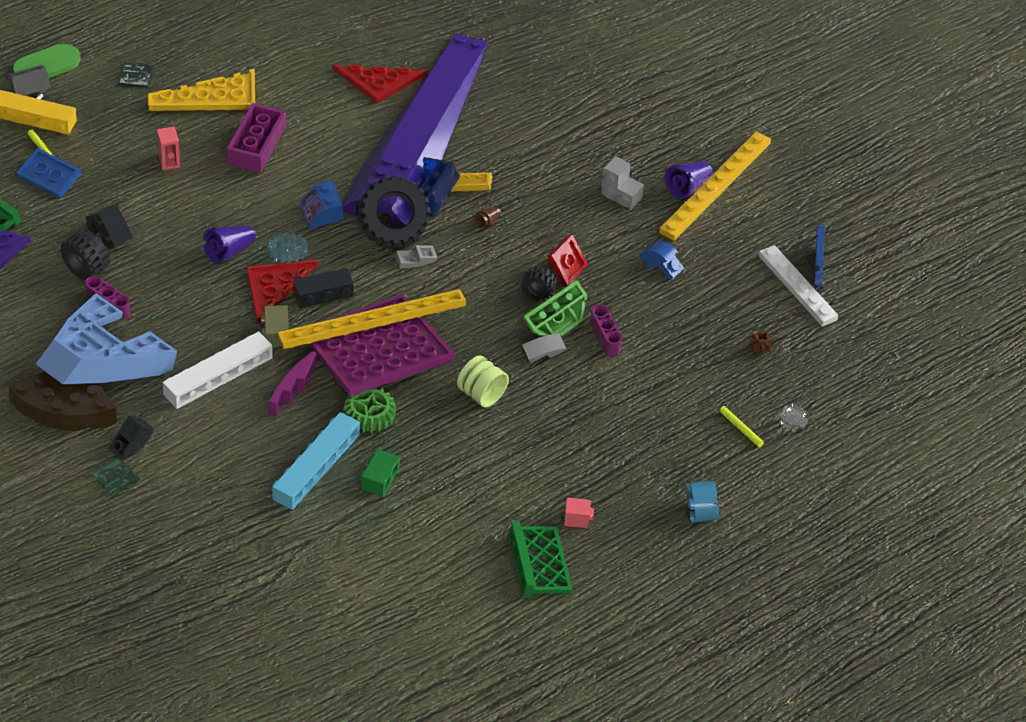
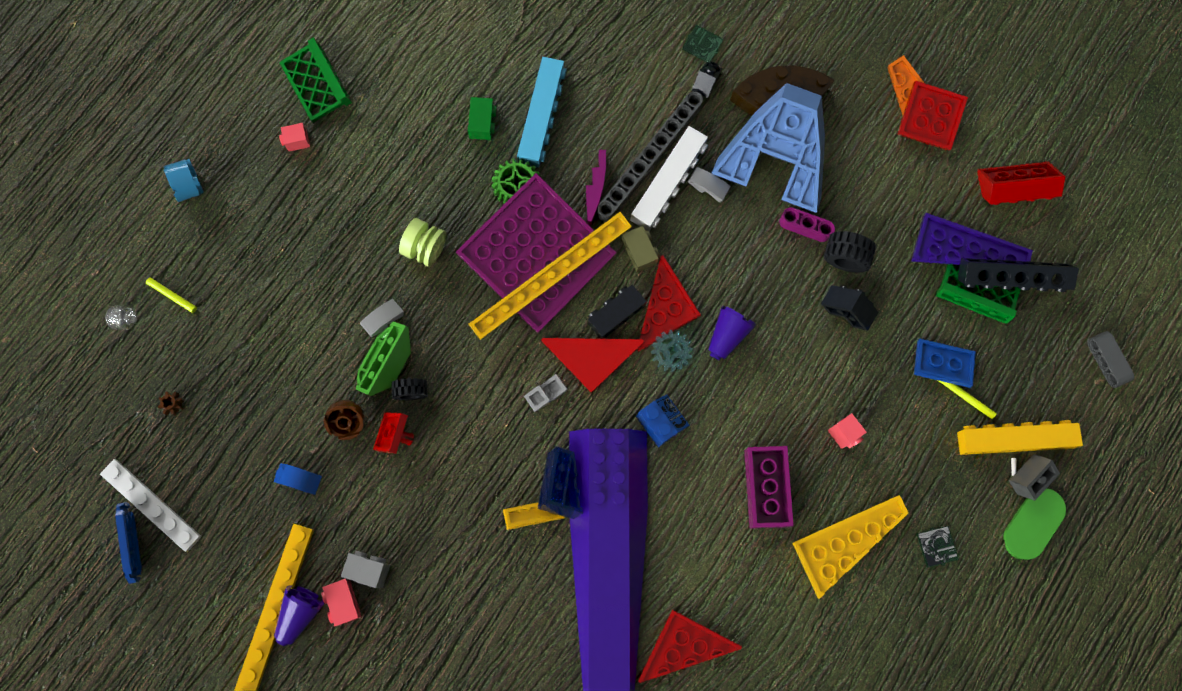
camera: 160 degrees right, 30 degrees up
black tyre [358,176,430,249] -> none
reddish brown cone [475,206,501,228] -> none
magenta beam [590,305,622,356] -> none
none -> coral brick [321,578,362,627]
none -> reddish brown cylinder [323,400,365,440]
none -> red tile [541,338,645,393]
none -> dark grey beam [597,91,703,223]
none -> light grey slope [688,167,731,202]

